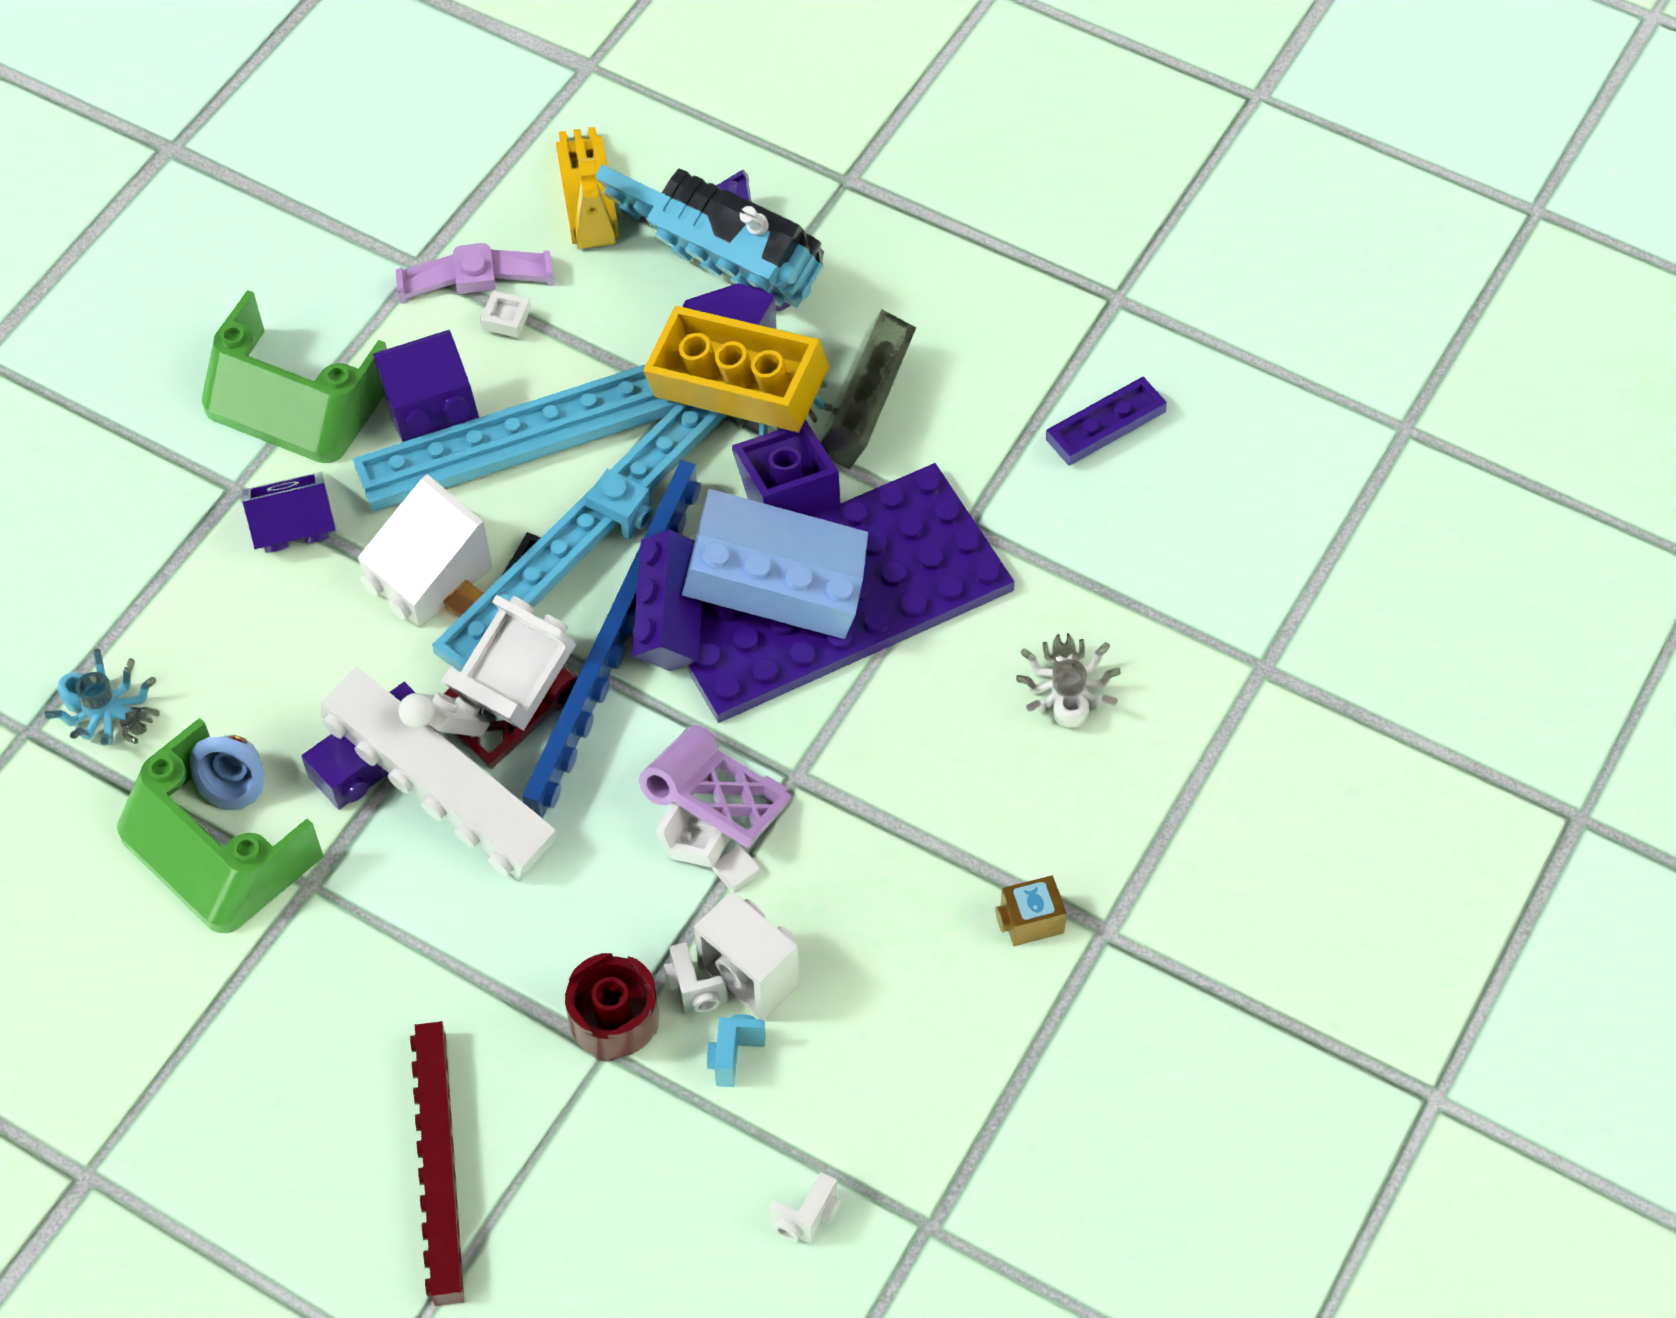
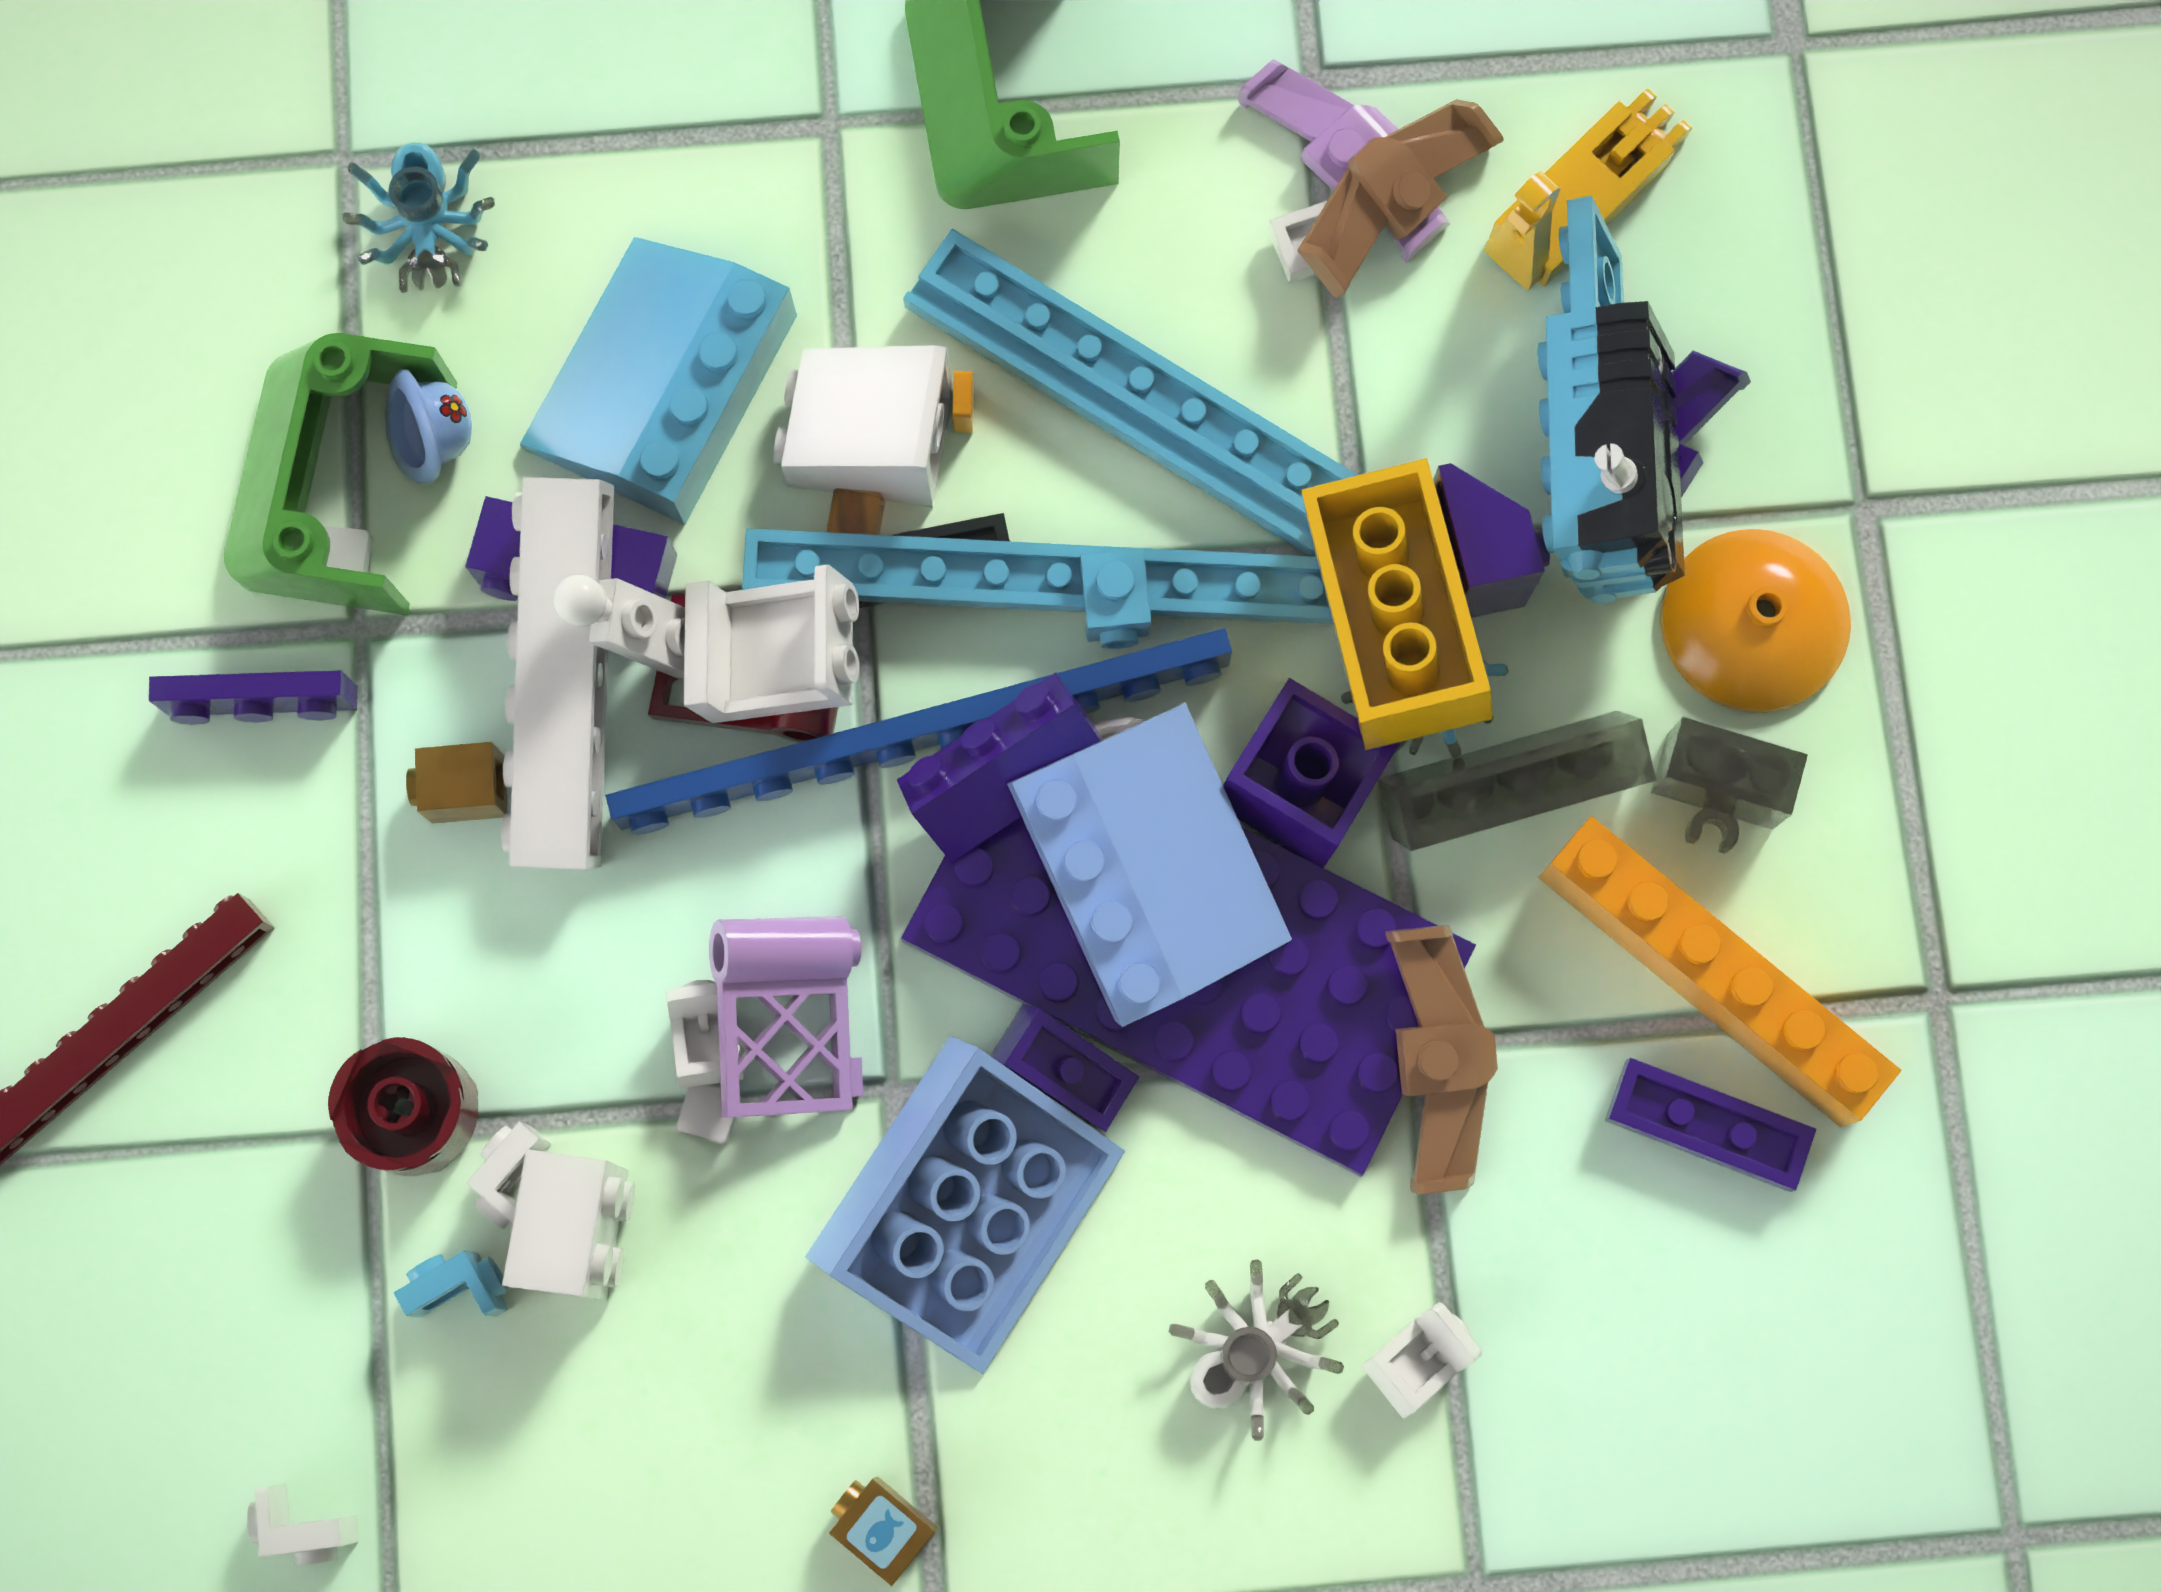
camera: 55 degrees right, 20 degrees up
dark purple slope [242,471,336,553] -> none
dark purple slope [373,329,479,442] -> none
none -> dark purple plate [148,670,358,725]
none -> pearl gold brick [406,742,508,824]
none -> medium azure slope [519,237,797,525]
none -> light blue slope [805,1036,1125,1374]
none -> dark purple plate [990,1004,1140,1132]
none -> medium nougat plate [1297,99,1504,298]
none -> white bracket [1361,1302,1482,1419]
none -> medium nougat plate [1385,925,1498,1194]
none -> light orange brick [1538,815,1902,1127]
none -> clear smoke brick [1651,717,1808,854]
none -> light orange dish [1660,529,1851,713]

